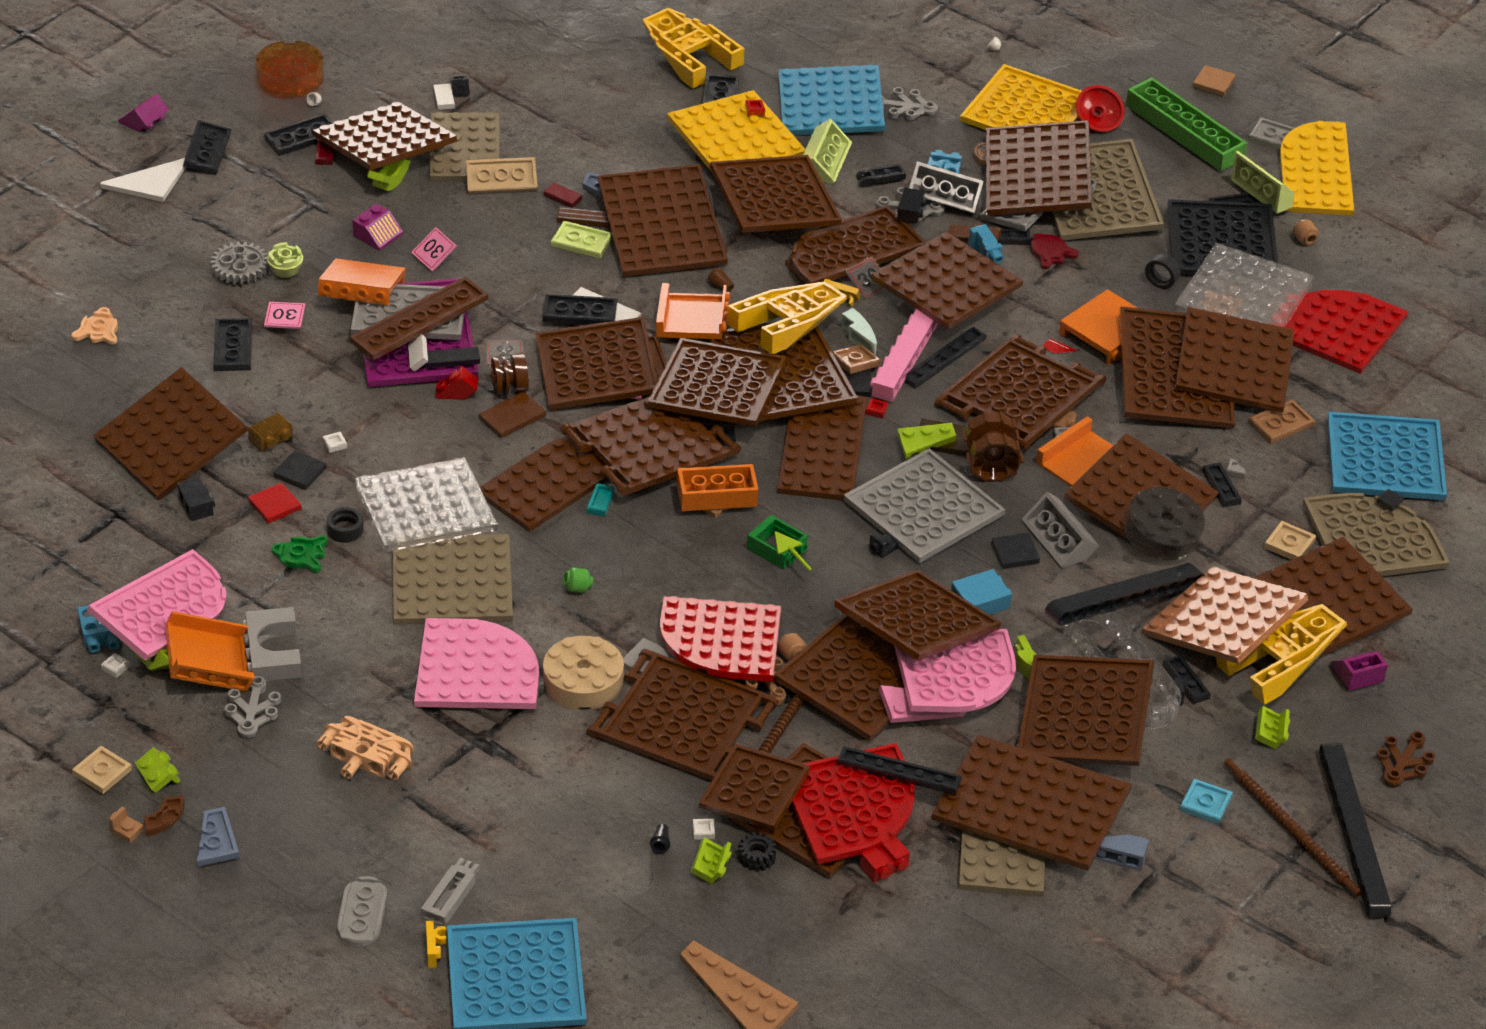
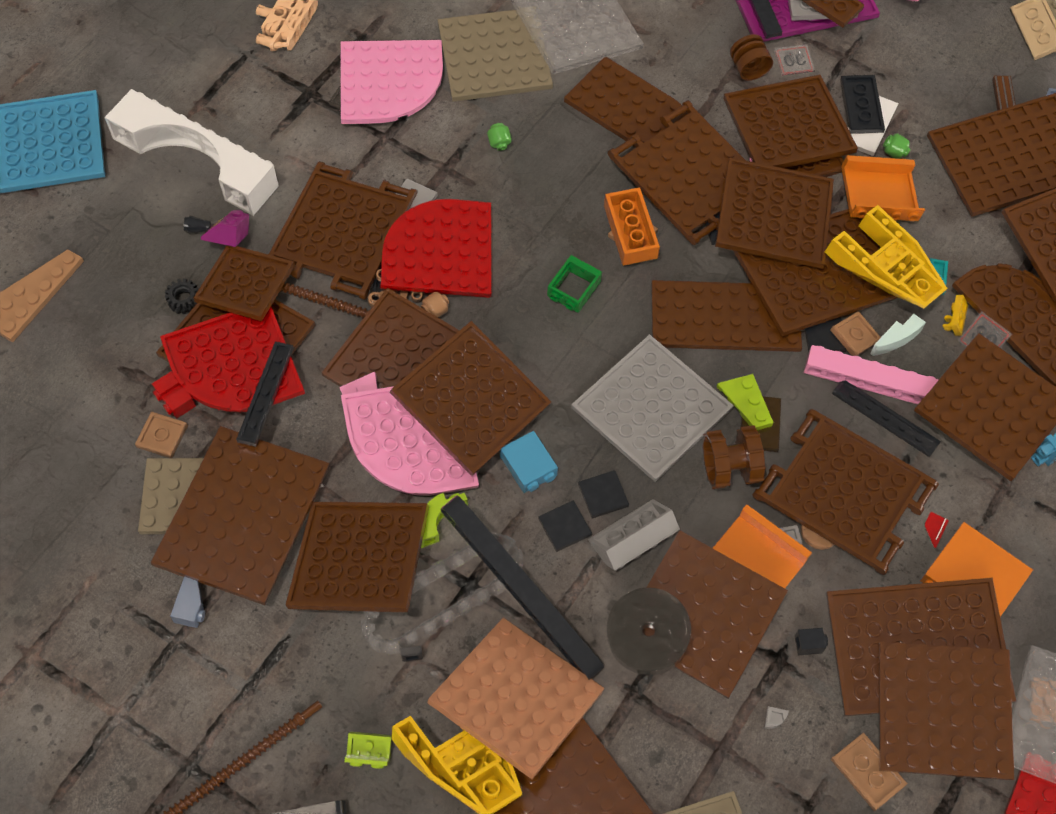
camera: 85 degrees right, 20 degrees up
light grey tile [337,876,387,947] -> none
light grey hinge [421,858,480,927] -> none
yellow plate [426,921,446,968] -> none
red slope [435,366,478,400] -> none
reddish brown tile [479,392,546,438] -> none
tan brick [543,636,624,710] -> none
dark red tile [544,182,582,208] -> none
yellowish green tile [551,221,613,259] -> none
teal tile [587,483,615,517] -> none
lime bracket [691,837,732,884] -> none
white tile [693,819,715,840] -> none
reddish brown cone [708,268,734,292] -> none
lime piece [775,531,812,571] -> none
red tile [865,398,889,419] -> none
black bracket [869,533,899,558] -> none
black tile [1163,655,1211,705] -> none
medium azure tile [1180,779,1233,824] -> none
black tile [1202,463,1242,508] -> none
tan plate [1264,521,1316,560] -> none
none -> white arch [105,89,279,216]
none -> medium nougat tile [135,412,188,458]
none -> magenta slope [201,210,249,247]
none -> black tile [538,500,592,552]
none -> black brick [795,627,828,656]
none -> bright green head [883,133,911,159]

